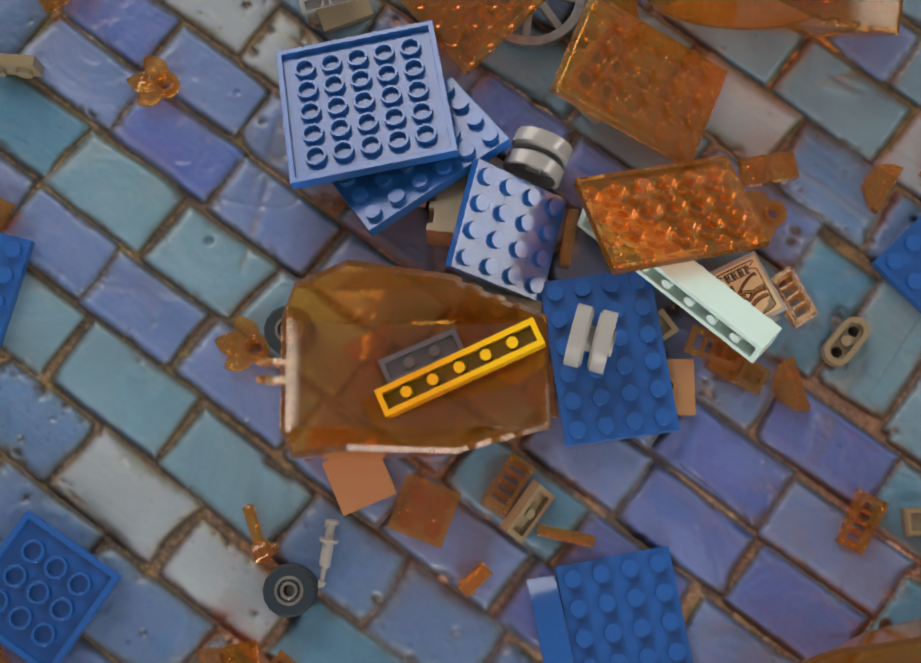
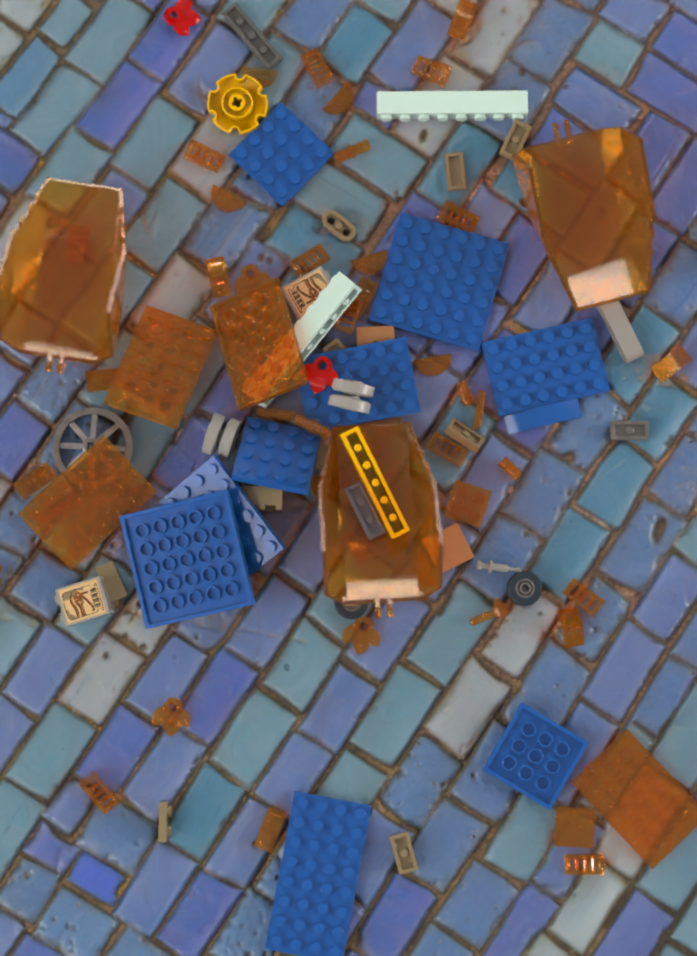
camera: 95 degrees left, 5 degrees up
none -> clear orange pin [293,413,333,440]
none -> red plate [299,356,338,394]
none -> blue plate [369,212,510,352]
none -> clear orange tile [414,353,451,376]
none -> clear orange pin [455,381,474,406]

